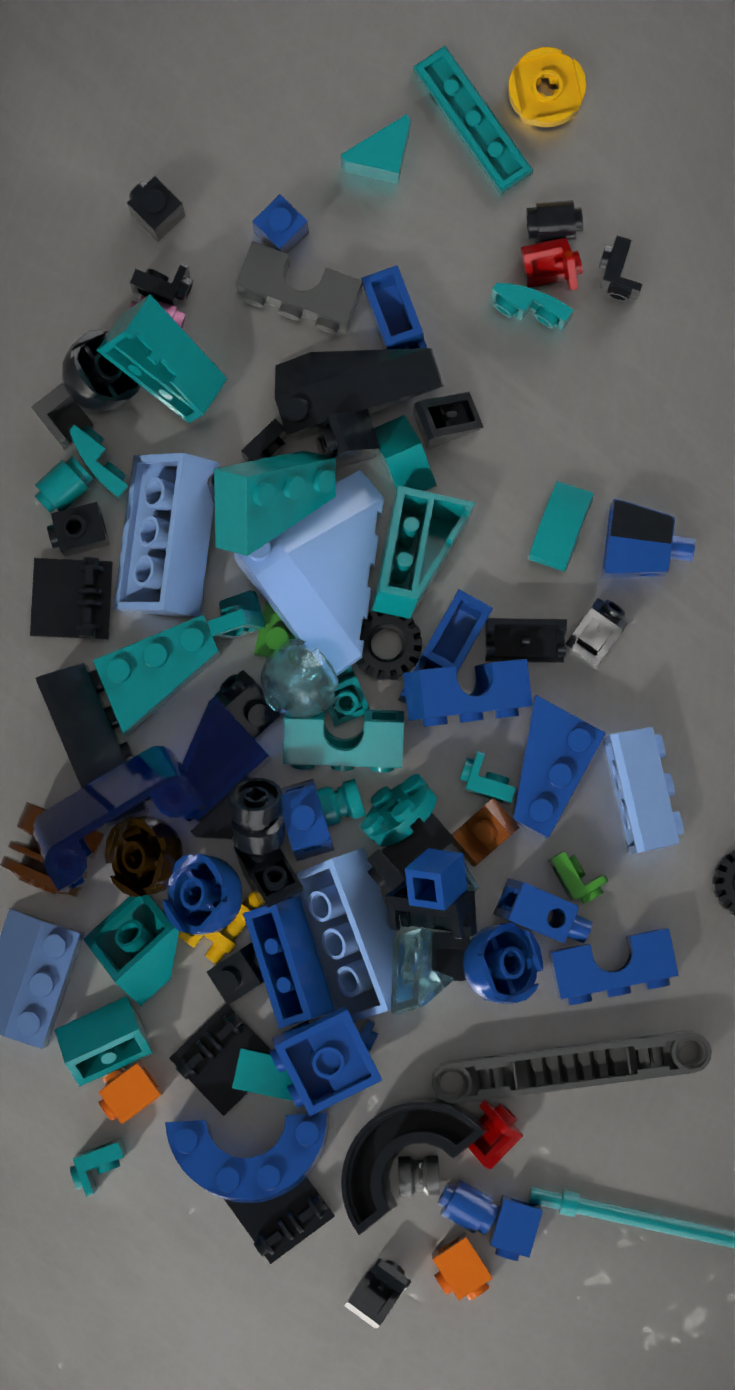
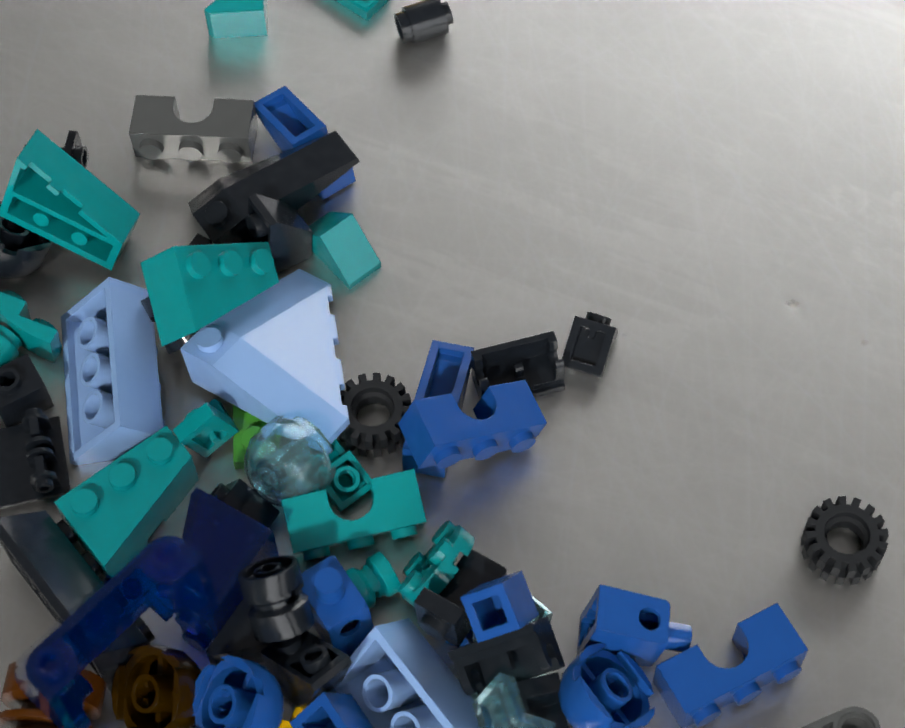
camera: 15 degrees left, 25 degrees down
black brick [127,176,186,242] -> none
blue brick [252,194,309,254] -> none
teal wedge [372,486,475,619] -> none
black slope [413,392,483,450] -> none
dark orange bracket [452,797,520,867] -> none
teal bracket [460,751,516,805] -> none
teal slope [490,283,574,330] -> none
blue wedge [511,695,606,839] -> none
red bracket [520,237,583,291] -> none
teal slope [529,481,594,572] -> none
bright green bracket [547,851,608,904] -> none
black bracket [598,235,643,302] -> none
blue torso [601,499,695,578] -> none
light blue slope [603,727,684,855] -> none

